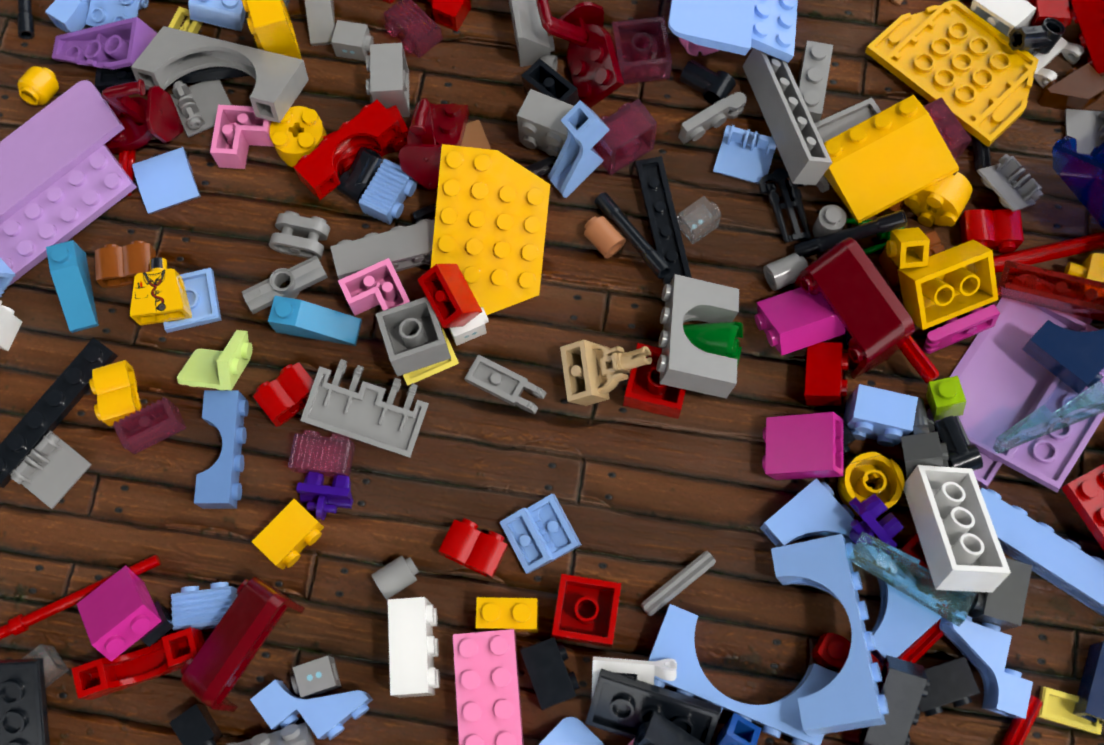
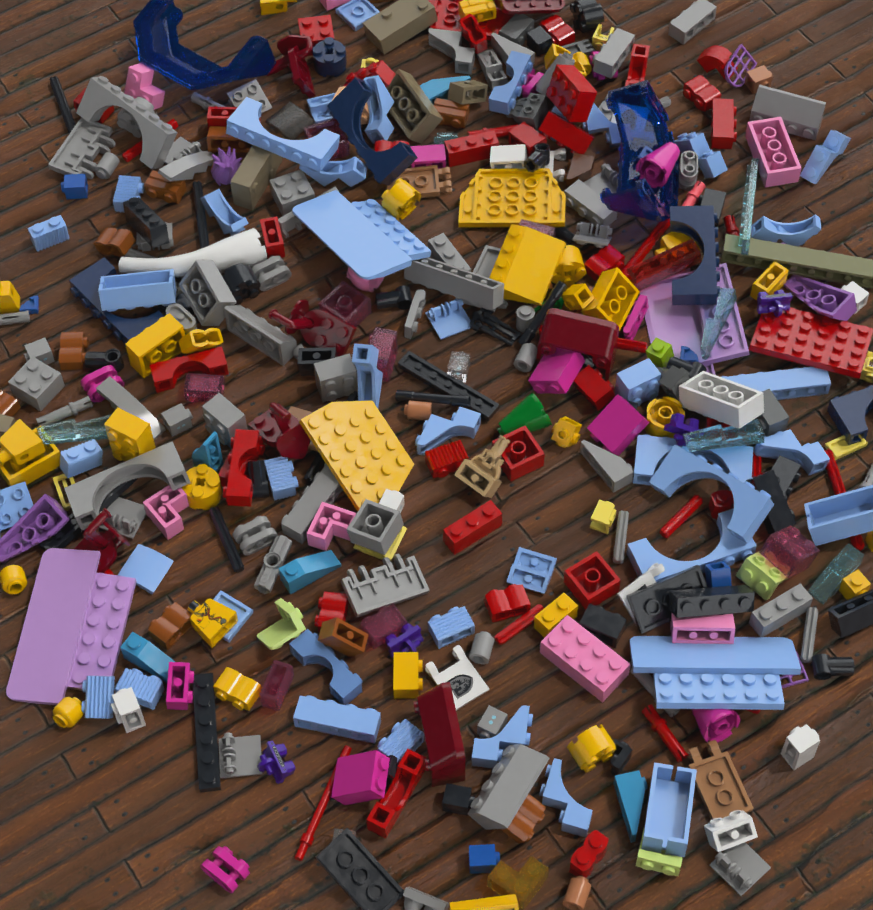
camera: 45 degrees left, 15 degrees down
white brick [388,597,440,698] -> none
red brick [417,264,482,328] -> none
light grey hinge [464,355,547,414] -> none
light grey arch [656,274,739,398] -> none
none -> light blue brick [114,668,164,710]
none -> dark pink brick [166,662,194,710]
none -> dark azure slope [192,431,224,472]
none -> black axle [209,506,244,573]
none -> dark purple hips [257,740,295,784]
none -> light blue brick [293,695,381,744]
none -> dark orange brick [318,617,369,657]
none -> light blue arch [415,407,481,455]
none -> red brick [425,440,469,478]
none -> white flag [425,645,489,711]
none -> light blue brick [428,606,475,649]
none -> red brick [443,500,502,555]
none -> red axle [494,604,544,645]
none -> yellow brick [551,416,582,448]
none -> light grey brick [564,179,618,229]
none -> light grey slope [580,440,634,493]
none -> light yellow window [590,499,616,534]
none -> red axle [660,495,703,538]
none -> blue tile [680,346,699,363]

